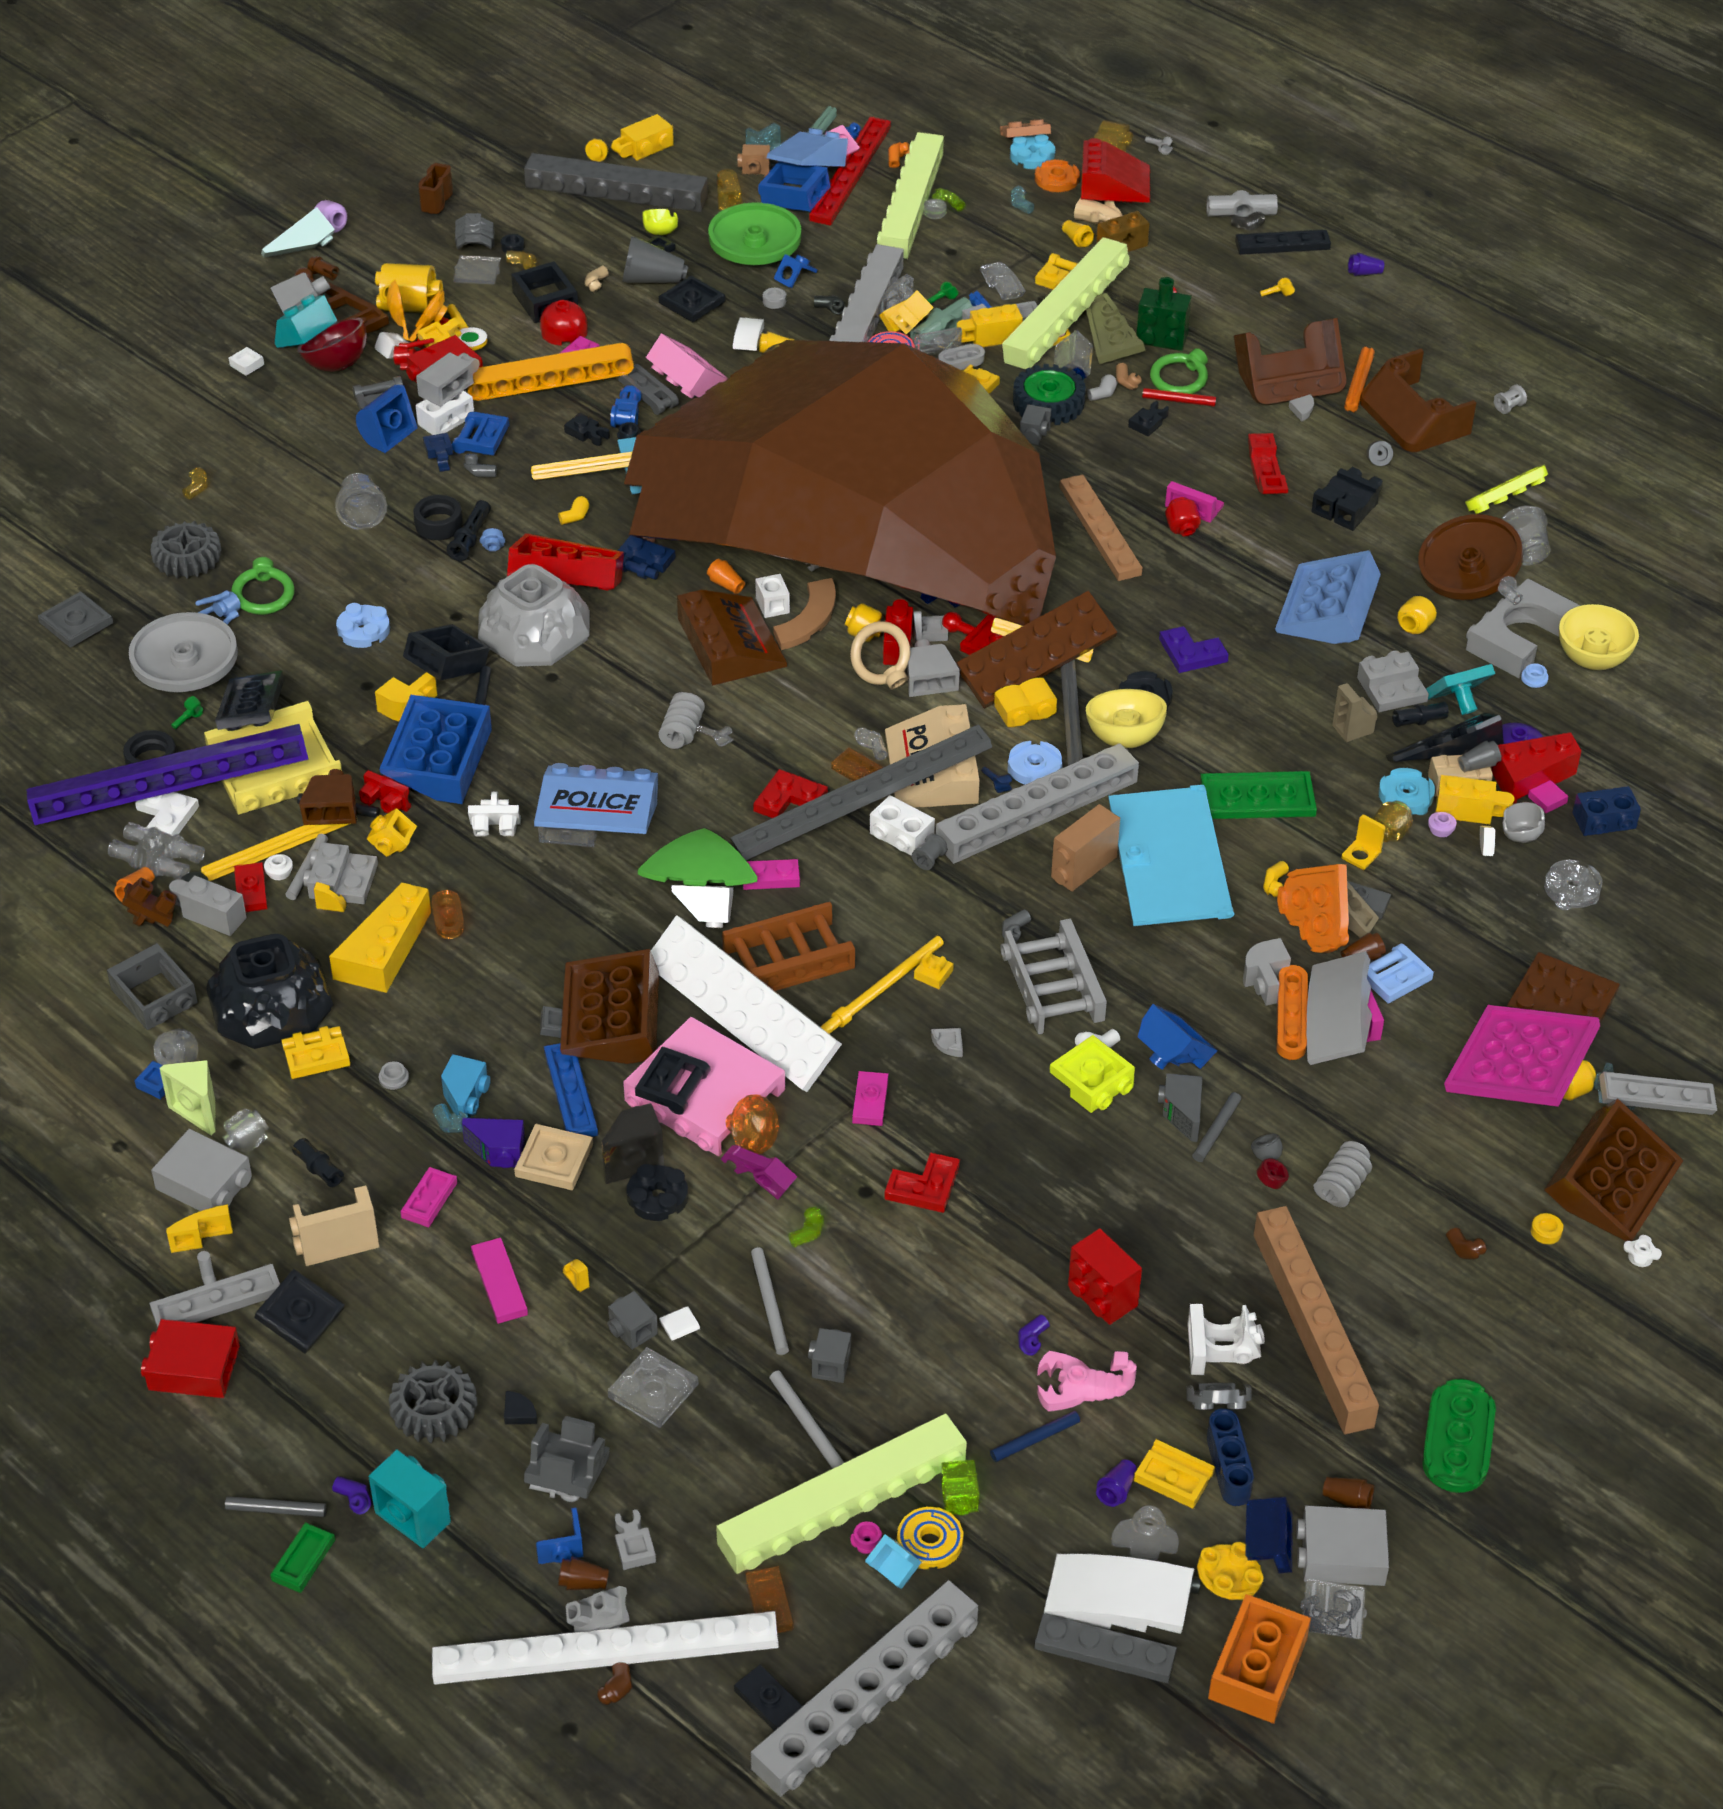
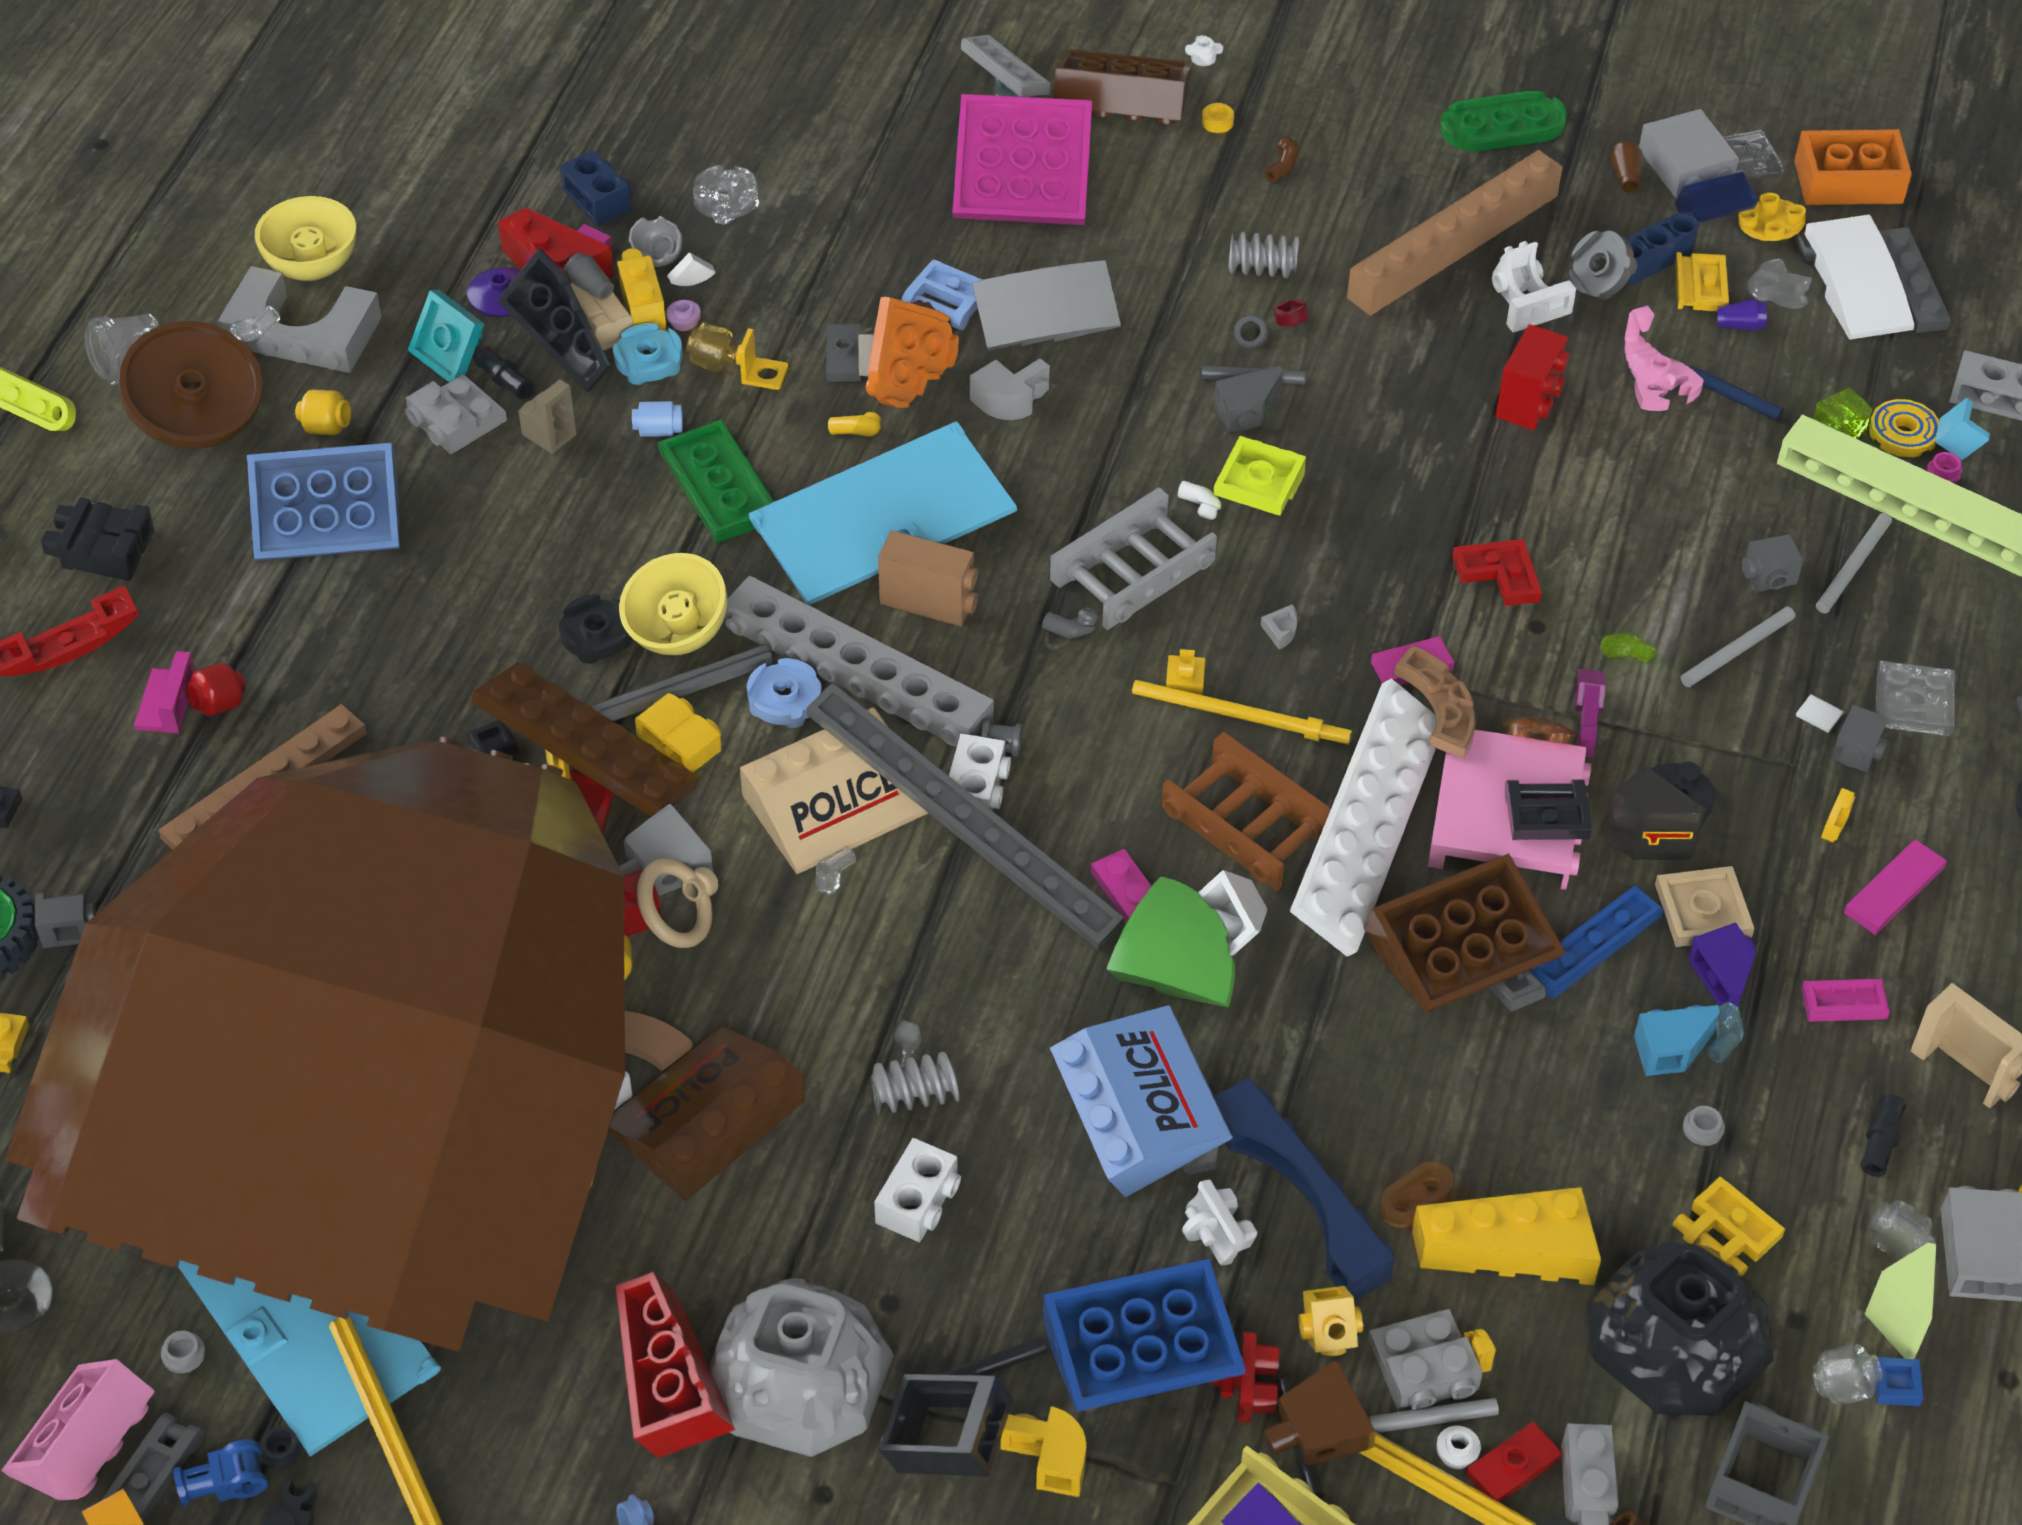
camera: 115 degrees left, 5 degrees up
yellow arm [558,496,589,525] -> none
dark blue plate [618,535,675,580] -> none
red plate [753,769,828,818] -> none
clear orange plate [831,748,884,781] -> none
dark purple arm [1018,1314,1050,1355] -> none
blue brick [1138,1004,1218,1070] -> none
dark purple plate [1159,626,1229,673] -> none
orange plate [1276,965,1308,1060] -> none
reddish brown plate [1507,952,1620,1023] -> none
light blue plate [1521,664,1548,688] -> none
none -> light blue brick [632,401,683,437]
none -> white brick [874,1138,961,1243]
none -> dark blue arch [1214,1077,1395,1301]
none -> medium nougat tile [1394,645,1476,759]

